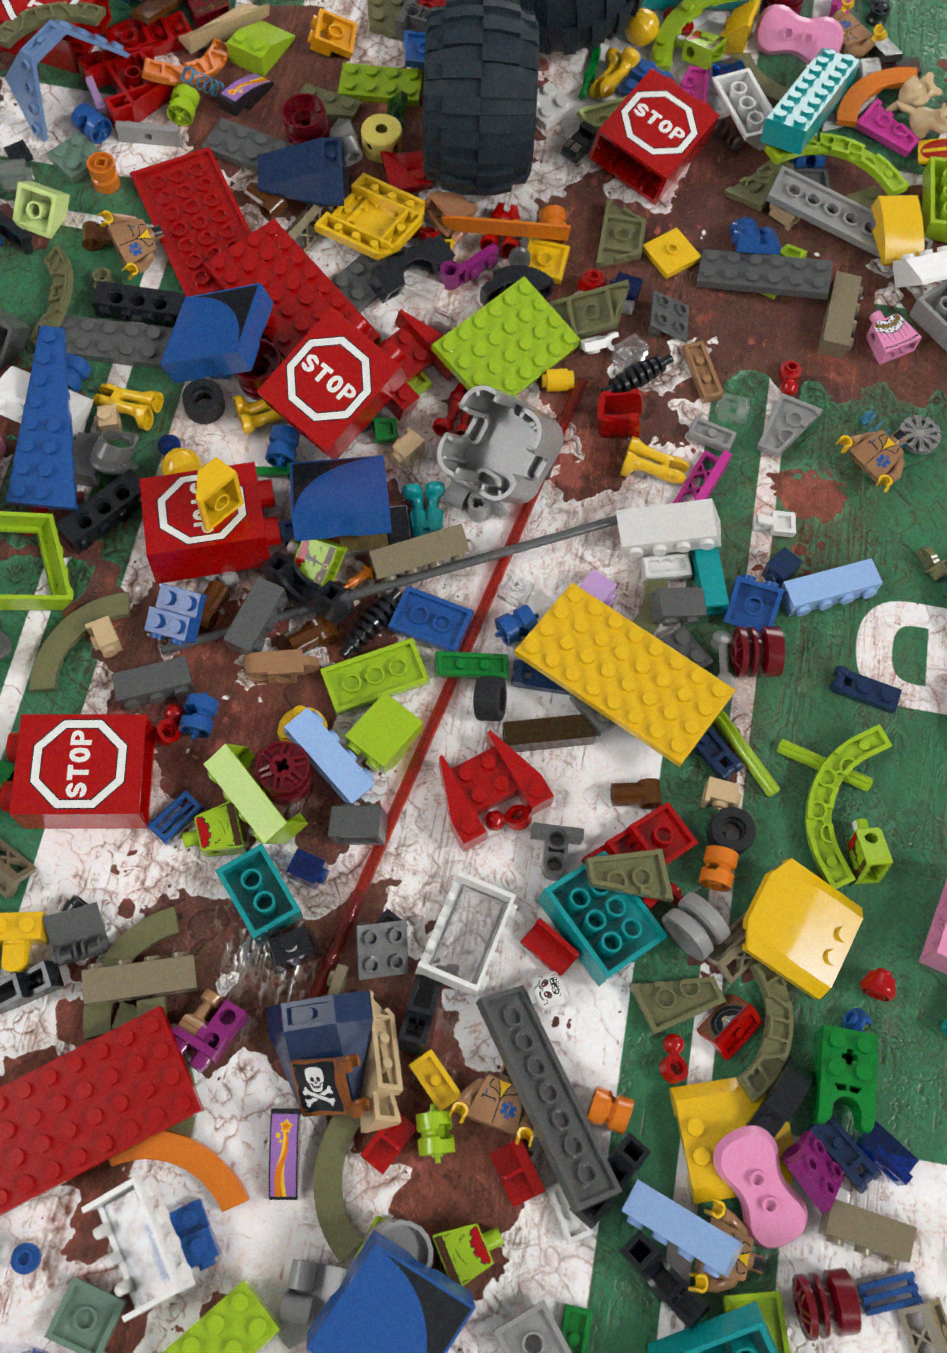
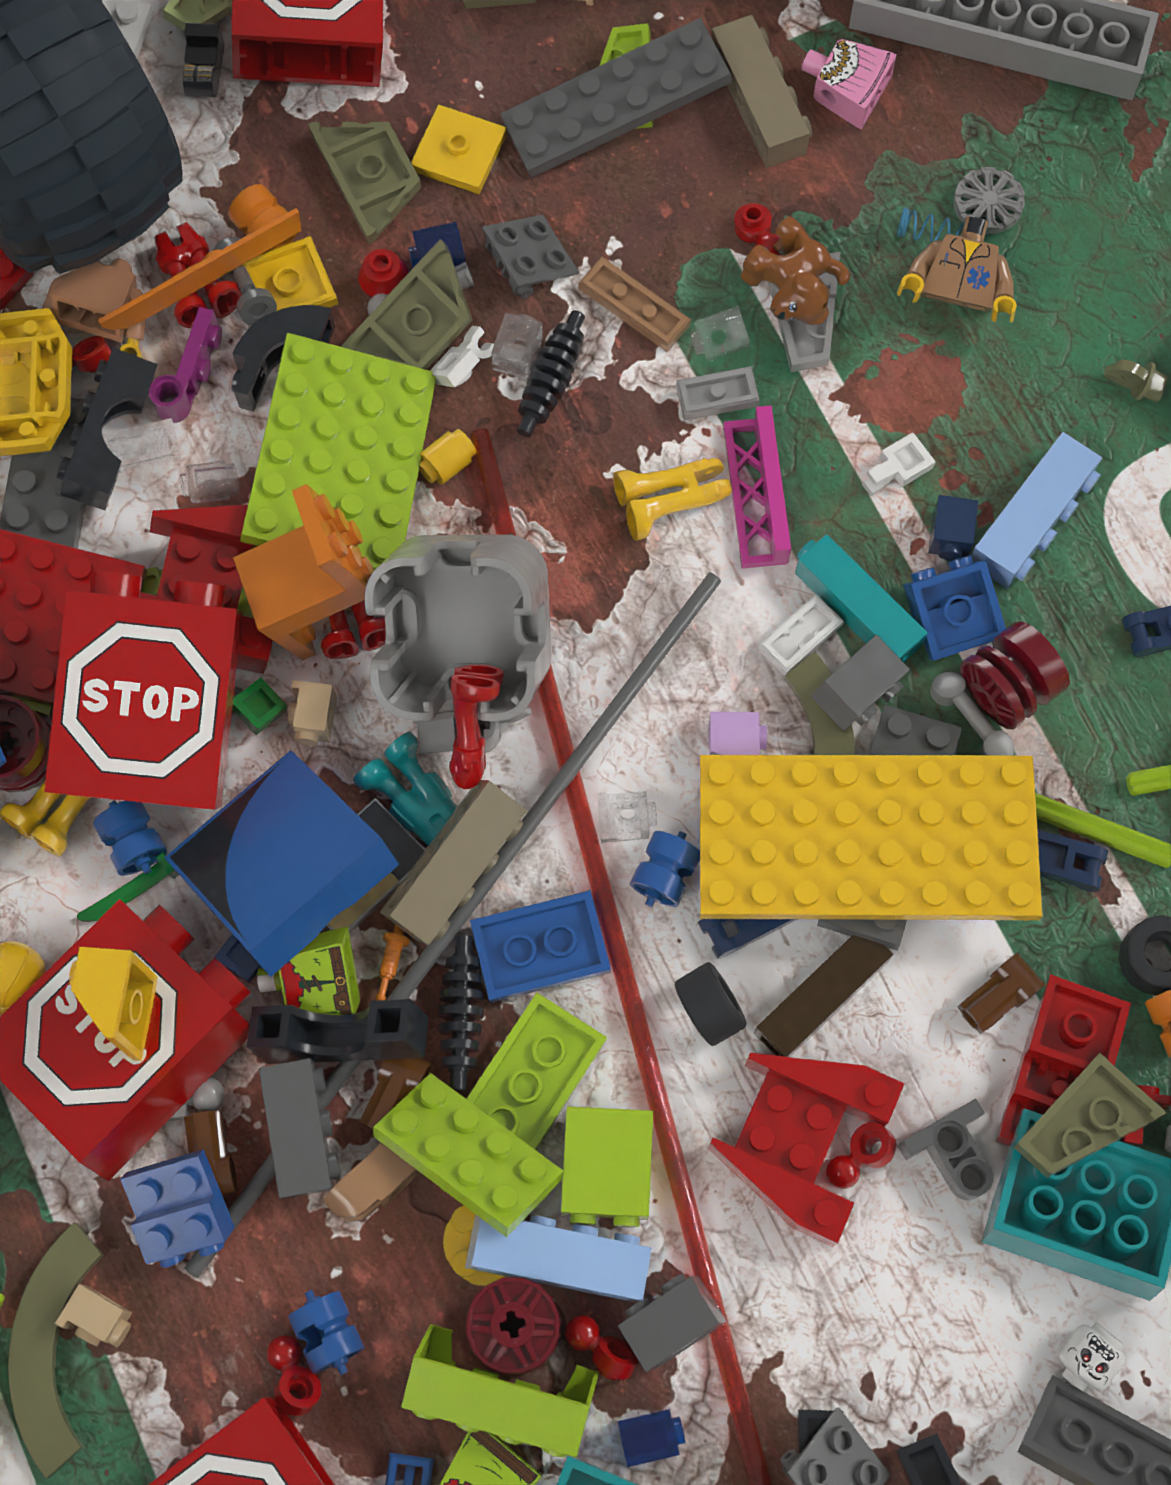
camera: 30 degrees left, 5 degrees up
dark grey brick [111,656,195,710] -> none
window [415,870,518,998] -> none
green tile [434,651,509,680] -> none
red panel [520,917,580,976] -> none
red piece [597,389,642,440] -> none
white slope [616,498,721,558] -> none
tan brick [700,776,742,811] -> none
blue plate [729,217,781,255] -> none
none -> orange bracket [233,484,374,661]
none -> lime plate [373,1073,563,1238]
none -> red piece [449,664,504,790]
none -> red plate [565,1315,639,1381]
none -> dark orange animal [741,216,851,325]

